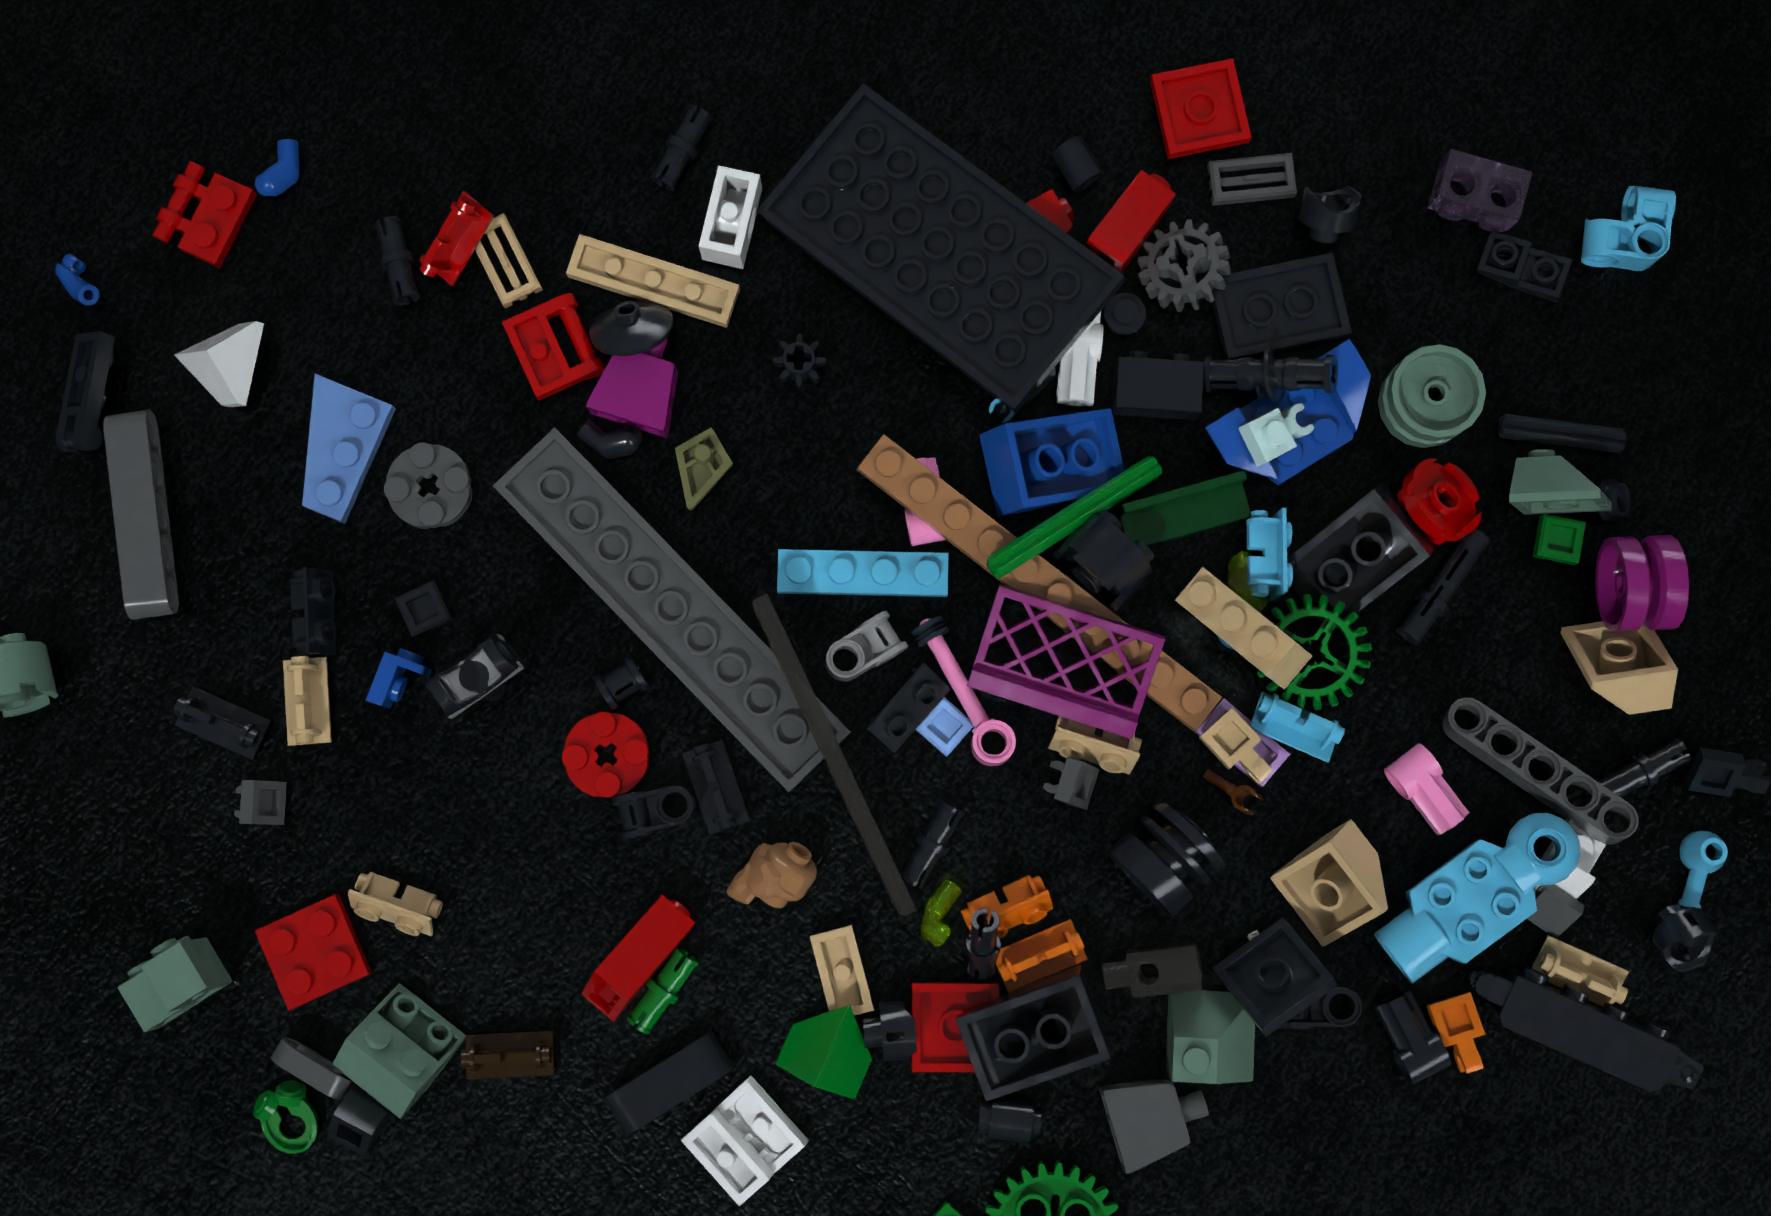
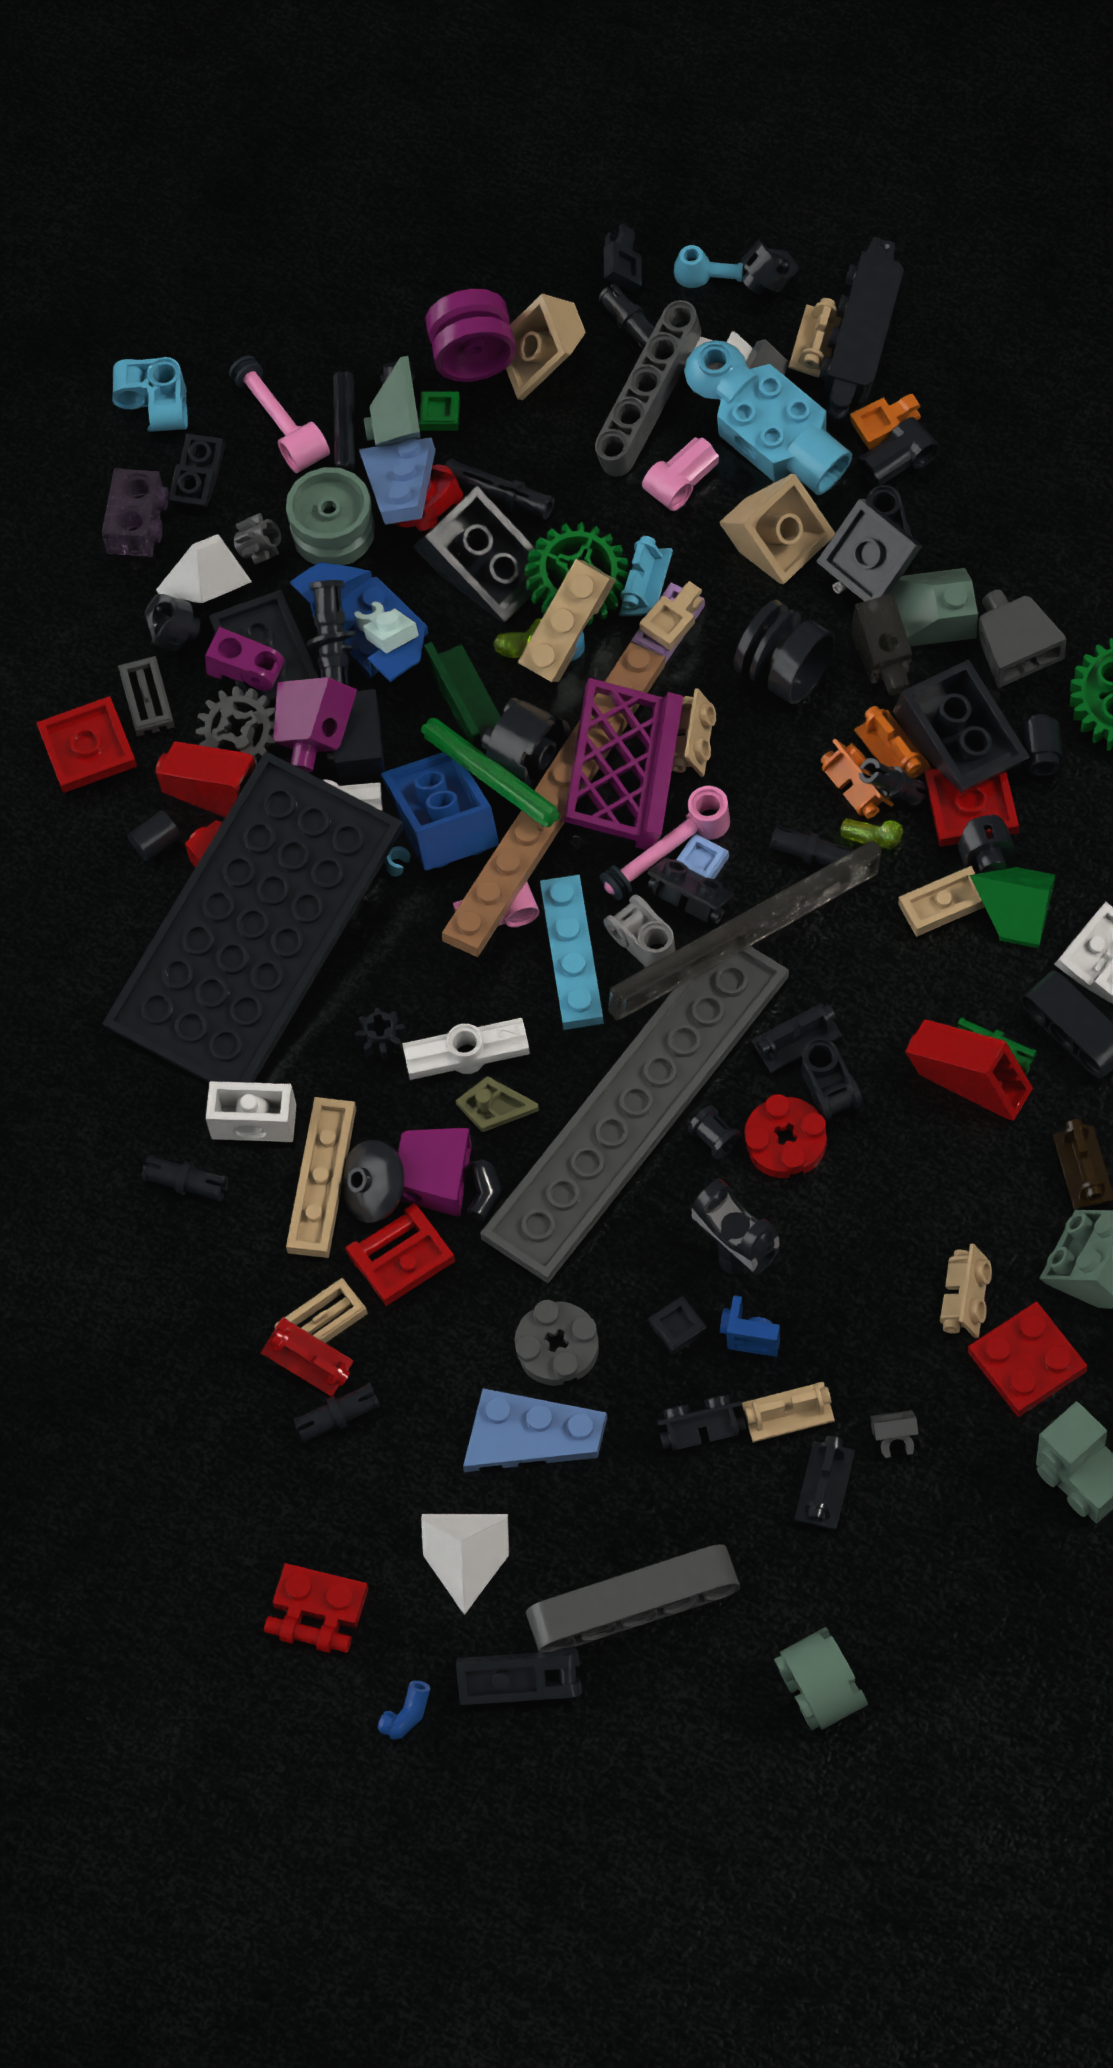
camera: 90 degrees left, 20 degrees down
blue arm [255,139,300,196] -> none
medium nougat head [726,842,817,908] -> none
dark grey tile [1043,757,1099,810] -> none
reddish brown hand [1203,769,1263,815] -> none
medium azure hinge [1246,508,1293,601] -> none
none -> white slope [156,534,252,603]
none -> magenta leg [205,627,285,691]
none -> bright pink piece [229,356,330,473]
none -> dark grey gear [234,513,281,565]
none -> magenta torso [273,677,357,772]
none -> medium blue wing [359,438,435,524]
none -> white piece [402,1018,530,1080]

